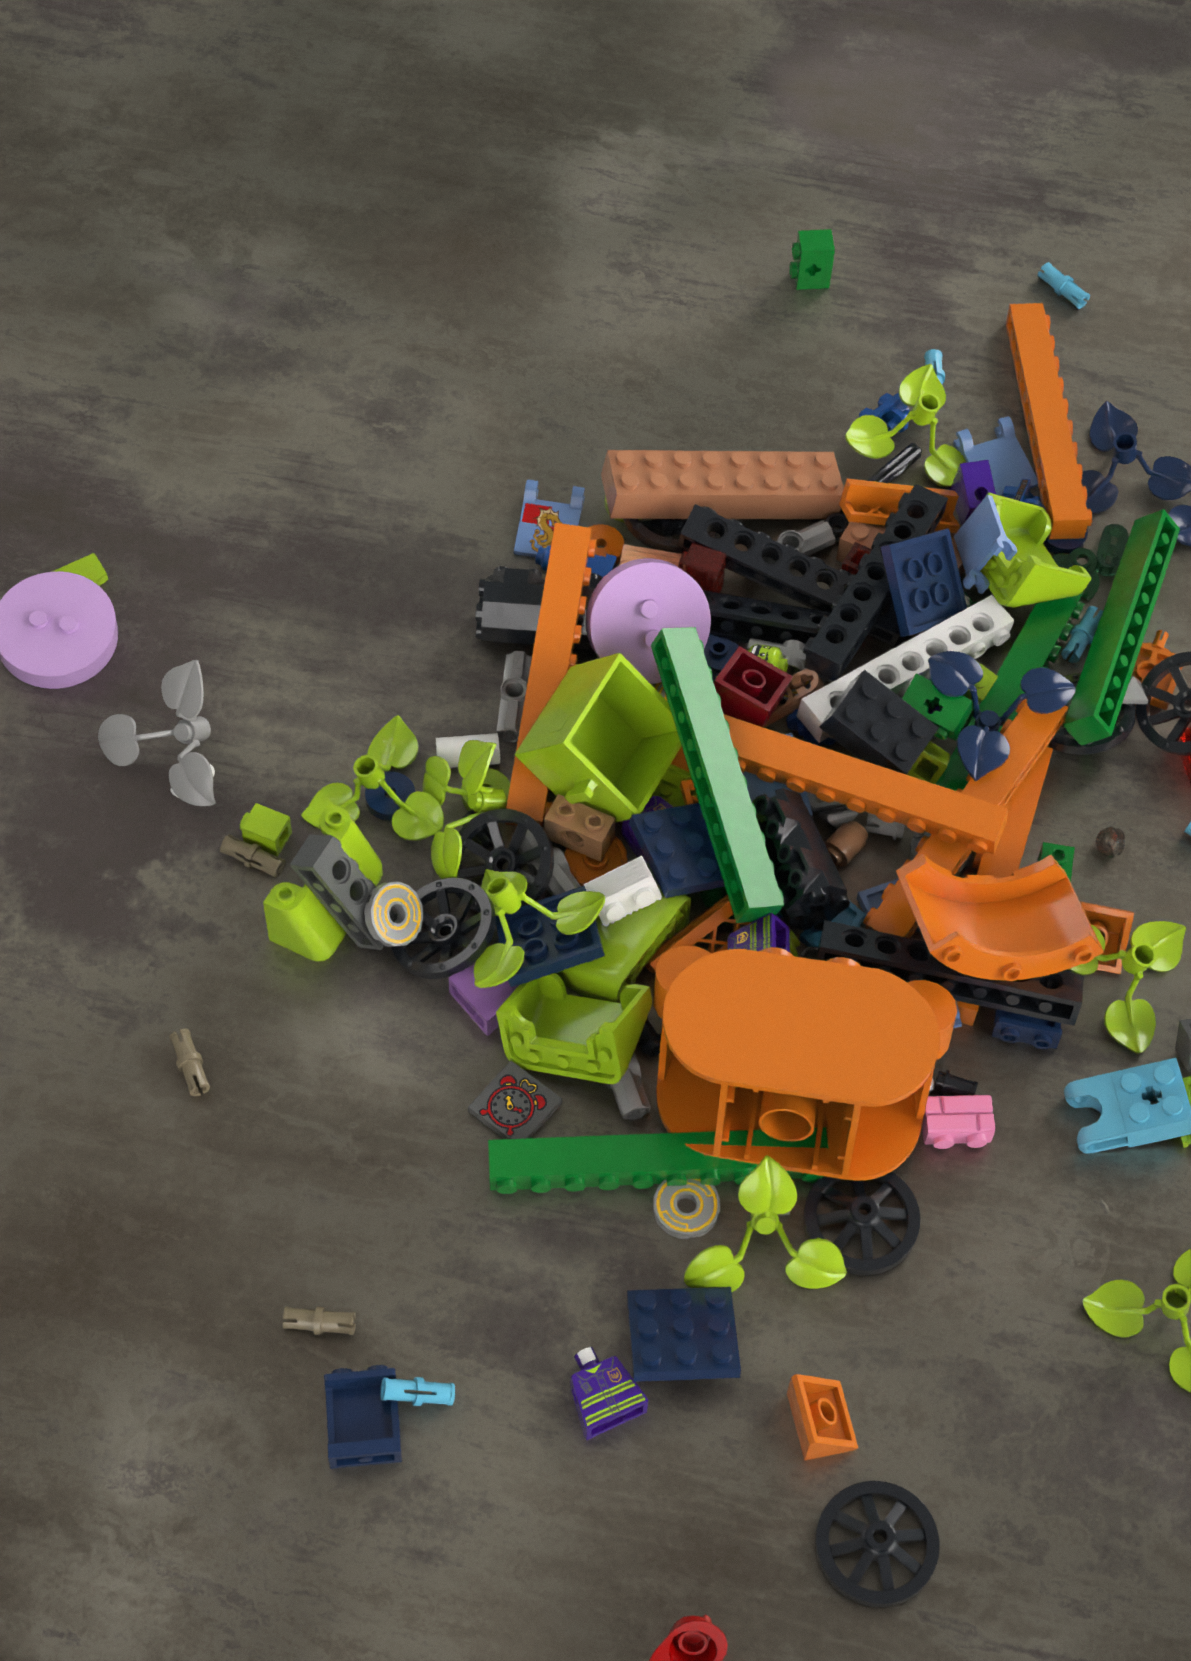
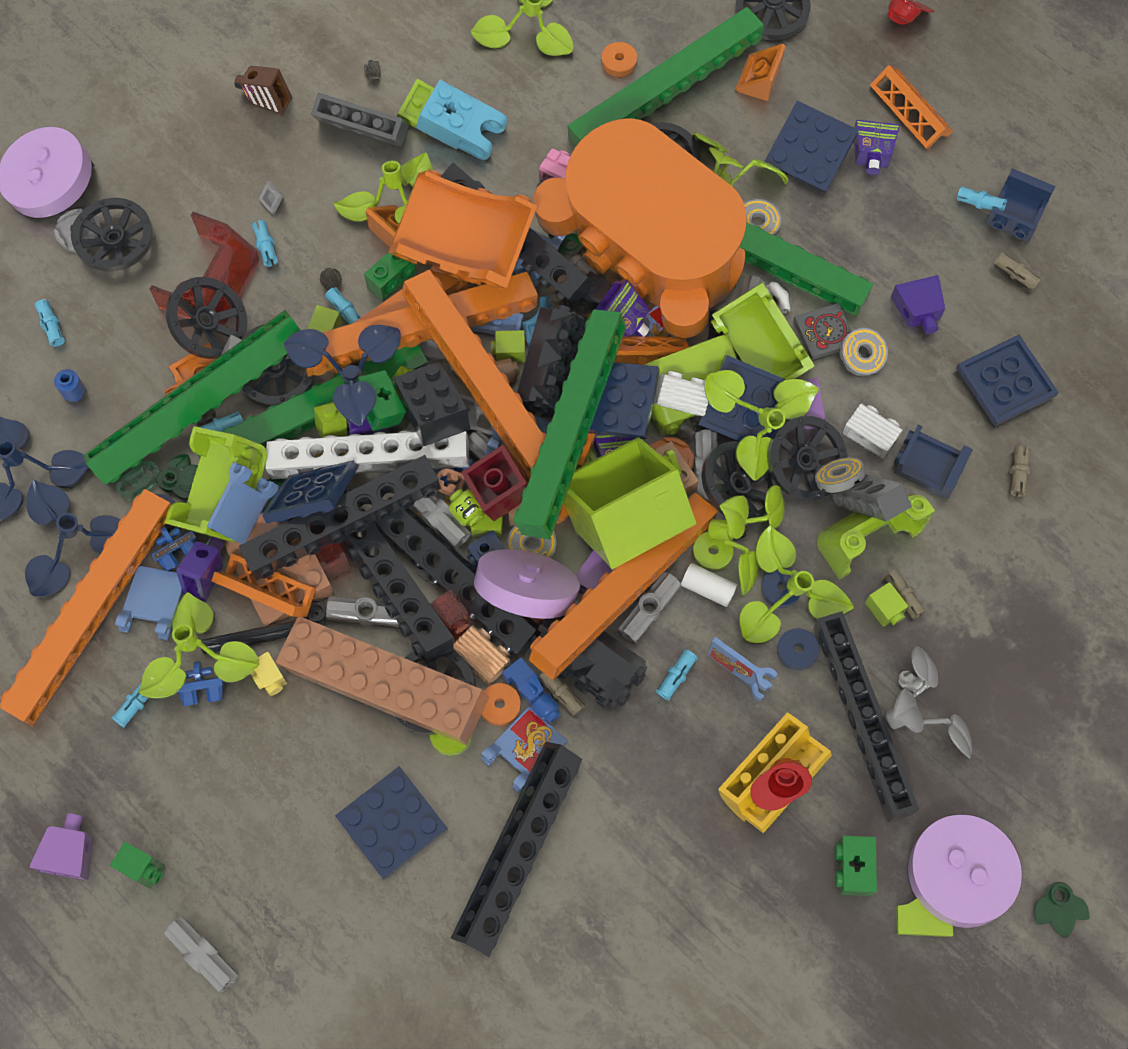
camera: 145 degrees left, 10 degrees up
none -> medium lavender torso [30,813,92,880]
none -> light grey piece [164,917,239,993]
none -> light yellow brick [250,652,287,696]
none -> lime brick [307,305,342,332]
none -> medium azure pin [325,287,361,324]
none -> dark blue plate [335,766,448,880]
none -> black brick [451,742,583,957]
none -> lime brick [491,330,525,363]
none -> green brick [567,7,764,146]
none -> orange piece [601,42,637,77]
none -> medium azure pin [656,649,698,700]
none -> medium blue flag [708,637,777,701]
none -> yellow brick [718,712,832,833]
none -> red piece [750,758,812,811]
none -> white arm [765,282,791,314]
none -> dark blue piece [777,628,819,671]
none -> black brick [813,611,919,823]
none -> green brick [834,836,877,896]
none -> light grey tile [840,328,888,376]
none -> white brick [842,403,903,459]
none -> orange fence [870,65,954,149]
none -> dark purple torso [891,275,945,334]
none -> dark blue panel [893,424,973,499]
none -> dark blue plate [956,335,1059,426]

